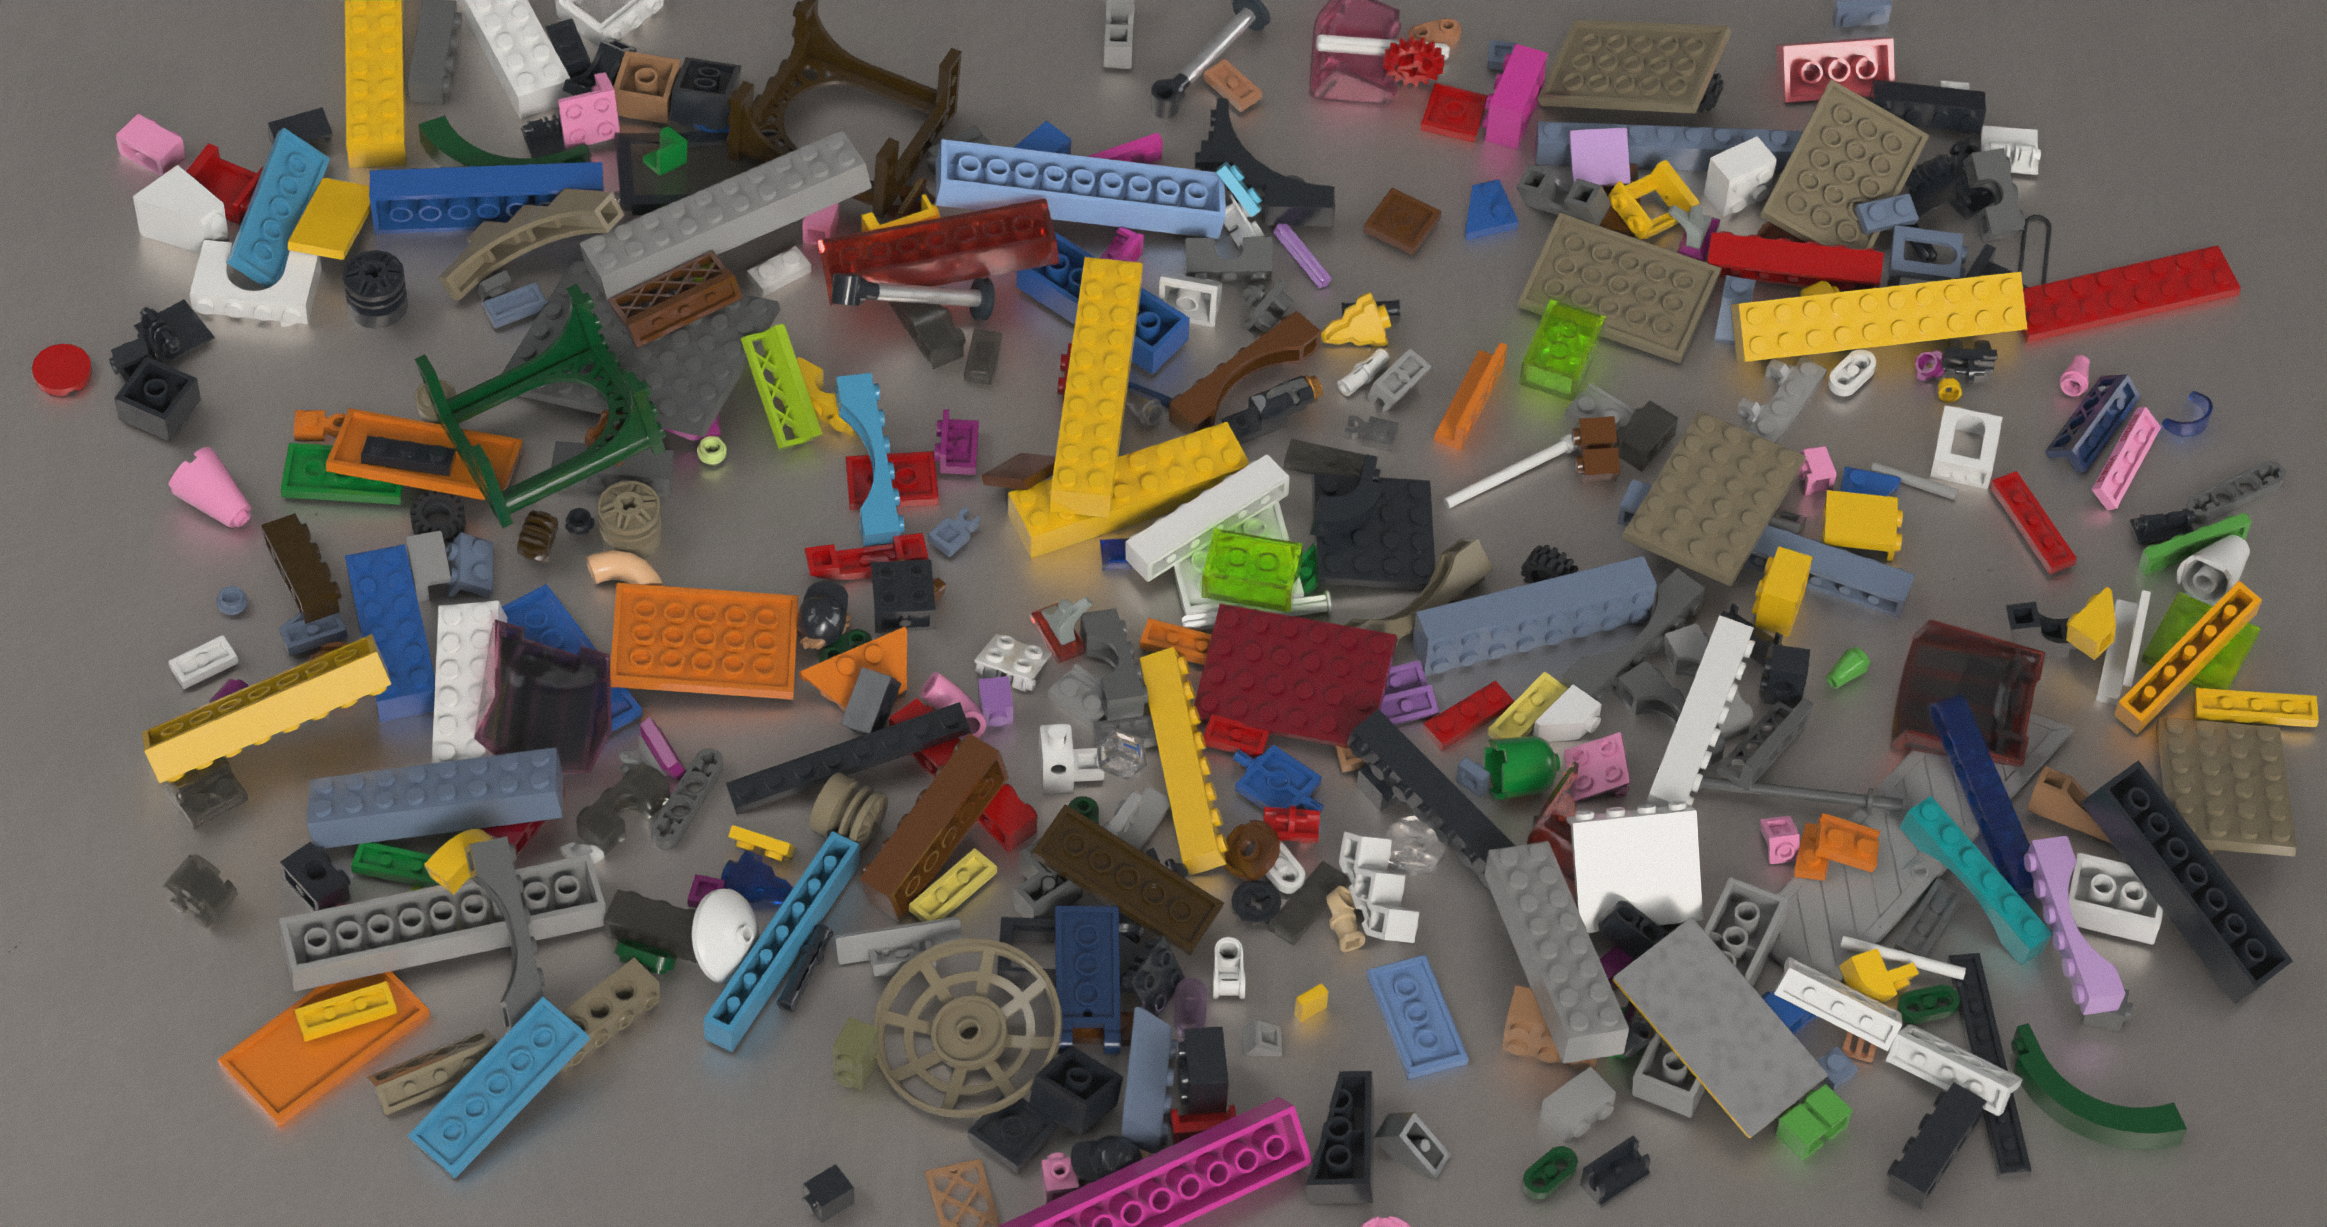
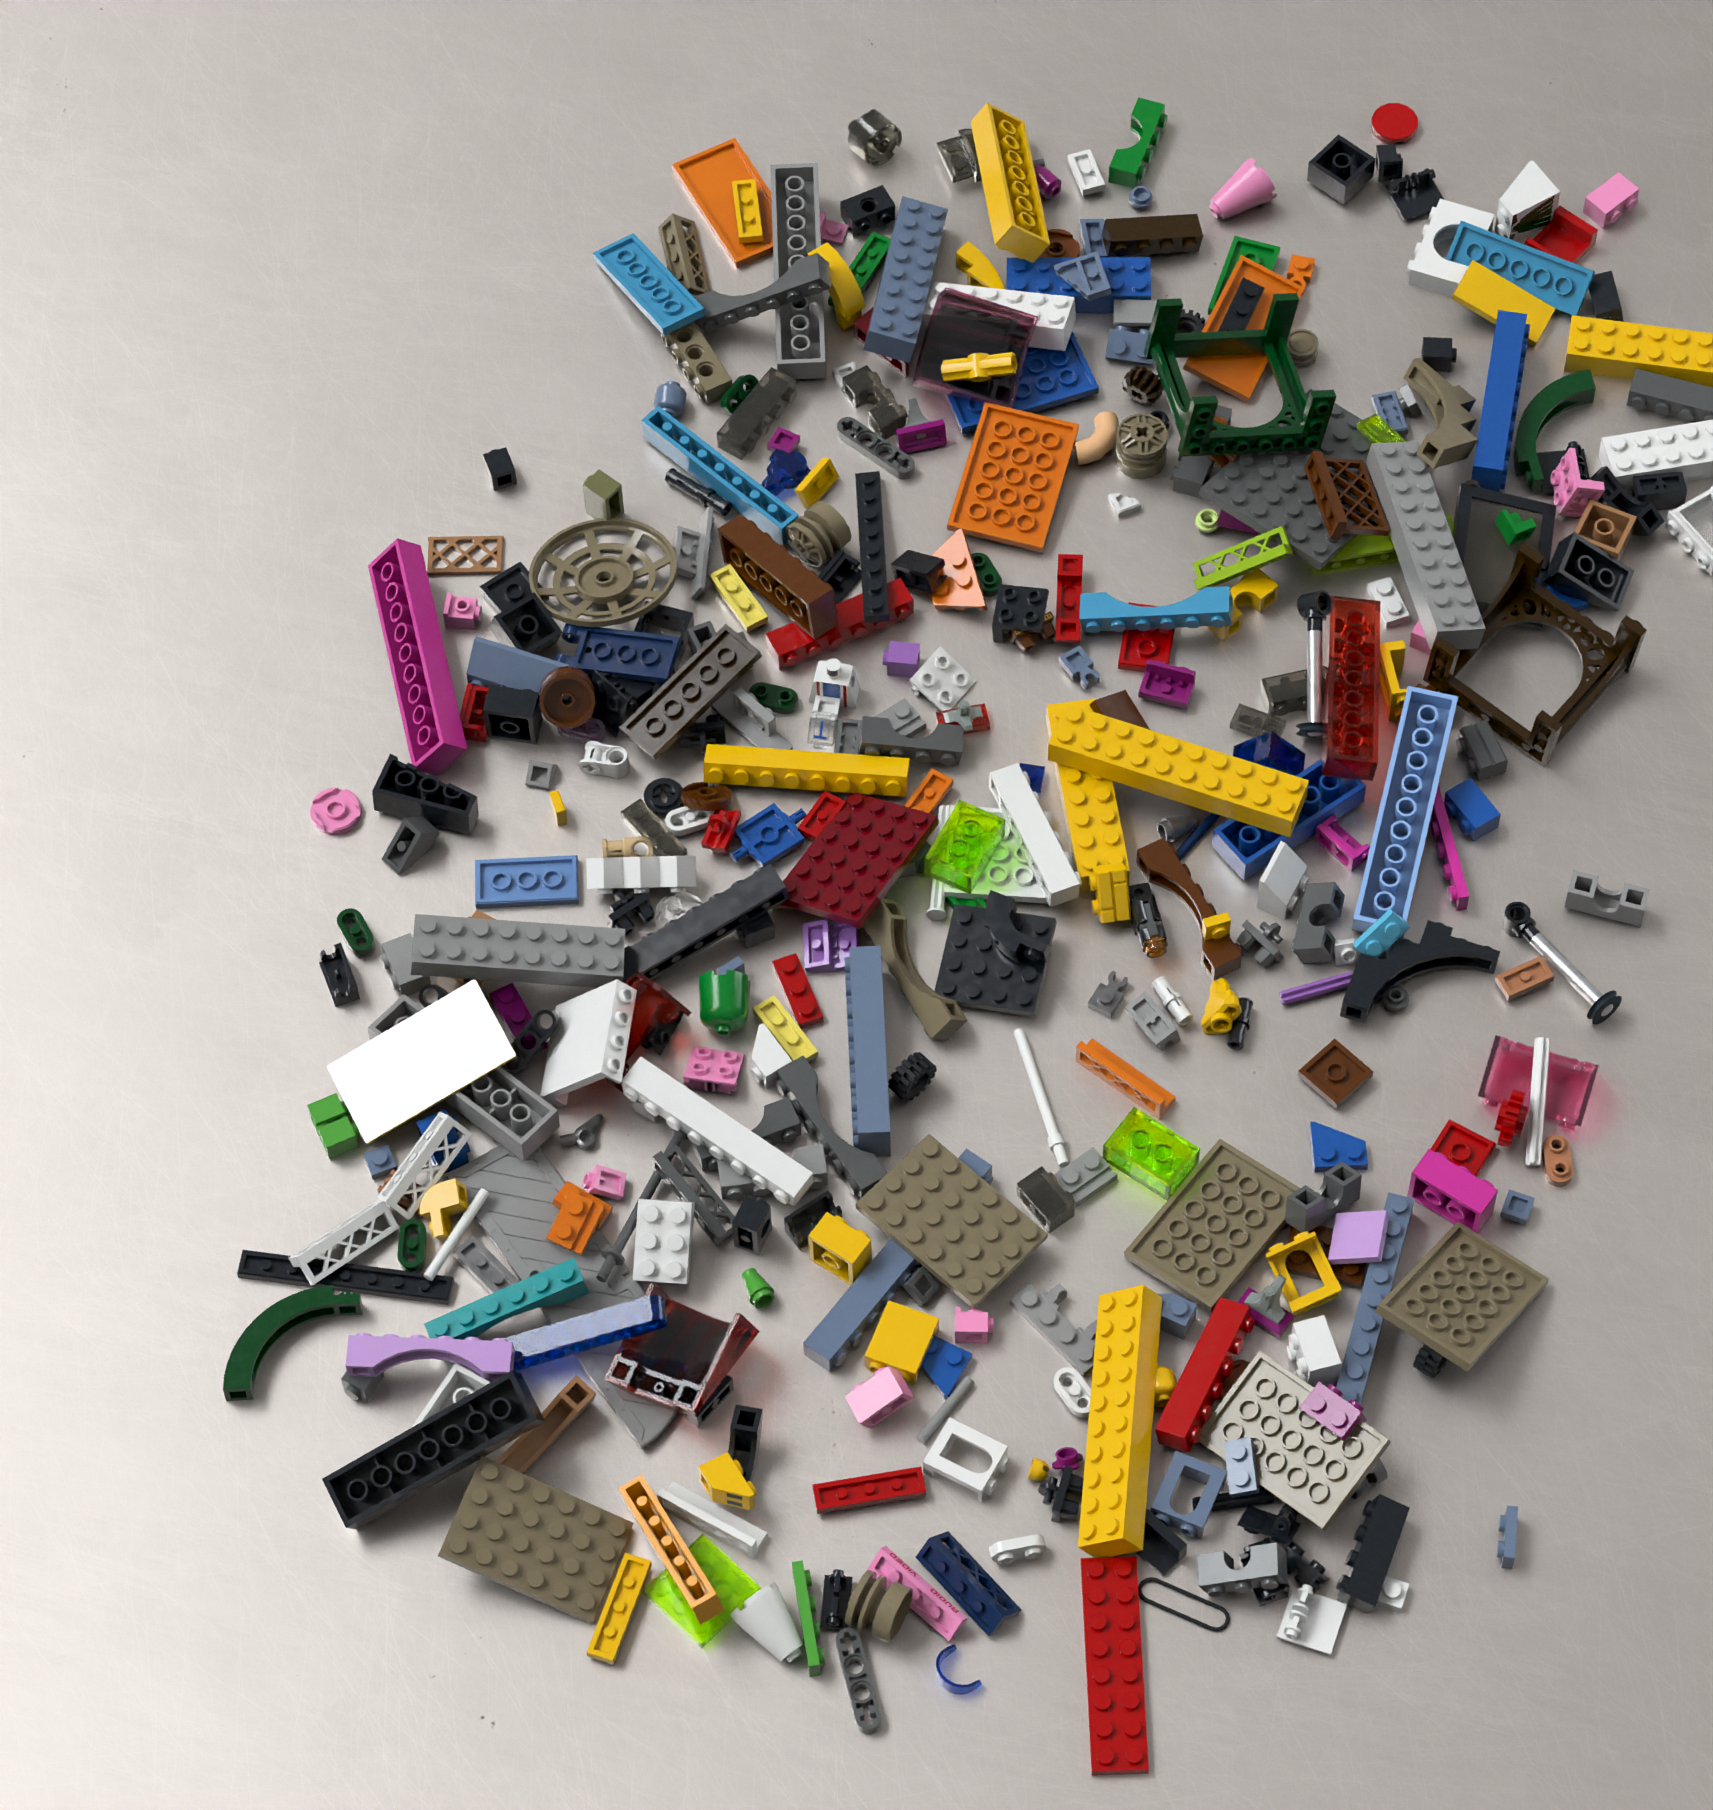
camera: 110 degrees right, 5 degrees up
black wheel [343,250,408,329] -> none
white dish [692,889,759,984] -> none
black hair [796,581,852,650] -> none
bright pink cylinder [920,672,986,739] -> none
black hair [1070,1135,1151,1187] -> none
clear smoke plate [1284,439,1366,476] -> none
reddish brown piece [1571,416,1621,483] -> none
coral slope [1776,36,1895,103] -> none
black brick [1887,1082,1987,1209] -> none
bright pink cone [2060,355,2090,396] -> none
none -> reddish brown wheel [539,666,595,729]
none -> flat silver animal [560,1114,602,1149]
none -> black hips [607,892,655,937]
none -> white brick [633,1199,695,1284]
none -> sand blue head [653,381,687,418]
none -> black hinge [818,549,861,604]
none -> bright pink brick [845,1366,914,1429]
none -> dark tan wheel [845,1570,913,1643]
none -> yellow piece [941,352,1017,383]
none -> yellow slope [956,241,1004,289]
none -> white plate [989,1535,1046,1565]
none -> sand blue wing [1053,251,1112,301]
none -> yellow brick [1089,863,1131,923]
none -> green arch [1108,97,1168,189]
none -> white tile [1108,493,1141,518]
none -> yellow plate [1202,912,1231,940]
none -> clear blue brick [1233,731,1306,776]
none -> bracket [1299,1382,1367,1441]
none -> clear neon green tile [1357,414,1406,443]
none -> black brick [1421,337,1457,372]

